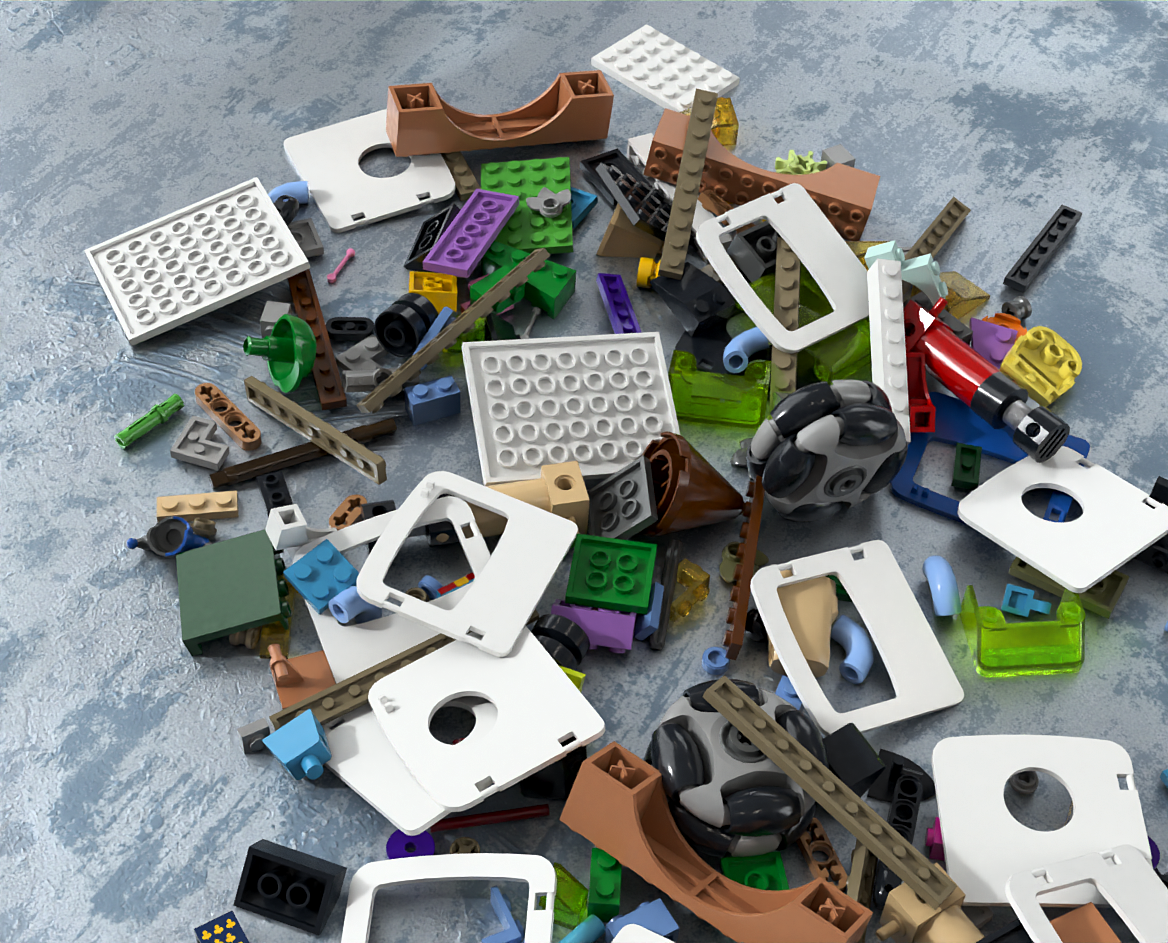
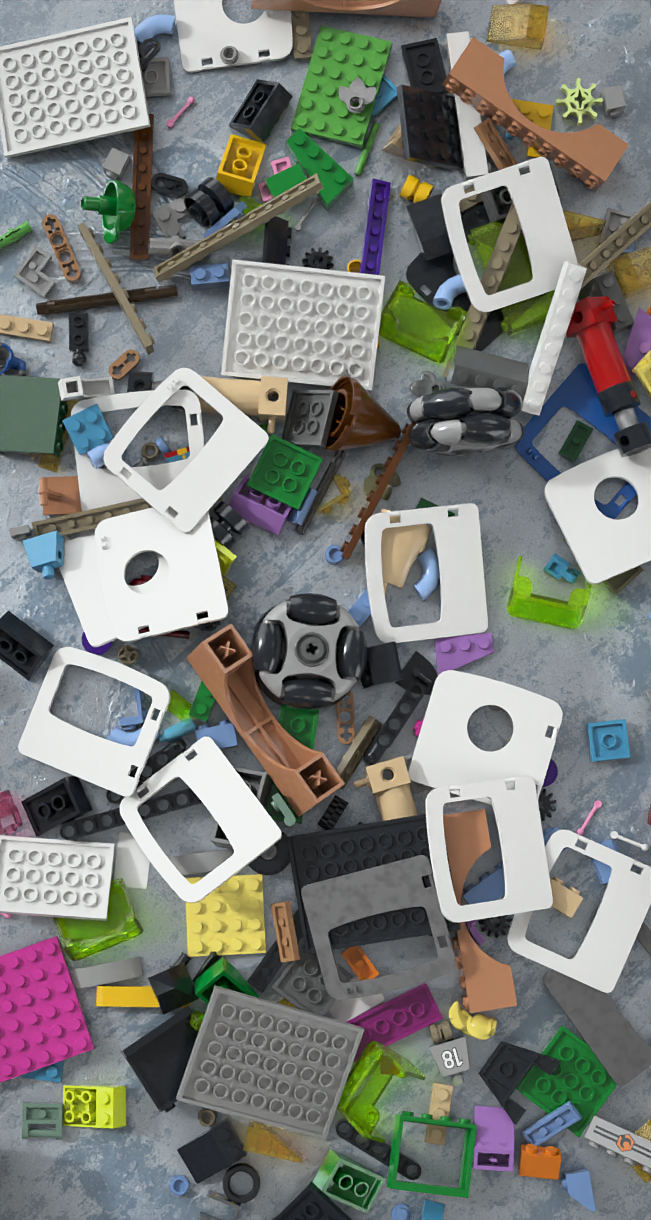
camera: 15 degrees right, 35 degrees up
dark tan plate [190,518,217,539] -> none
medium lavender plate [423,189,519,278] -> none
dark tan plate [658,88,718,280] -> none
dark tan plate [703,675,957,910] -> none
light aqua arch [864,240,948,306] -> none
red arch [906,352,936,432] -> none
light blue cylinder [922,555,962,616] -> none
none -> light grey plate [220,46,239,65]
none -> bright green bar [354,122,380,176]
none -> medium lavender wing [434,633,494,675]

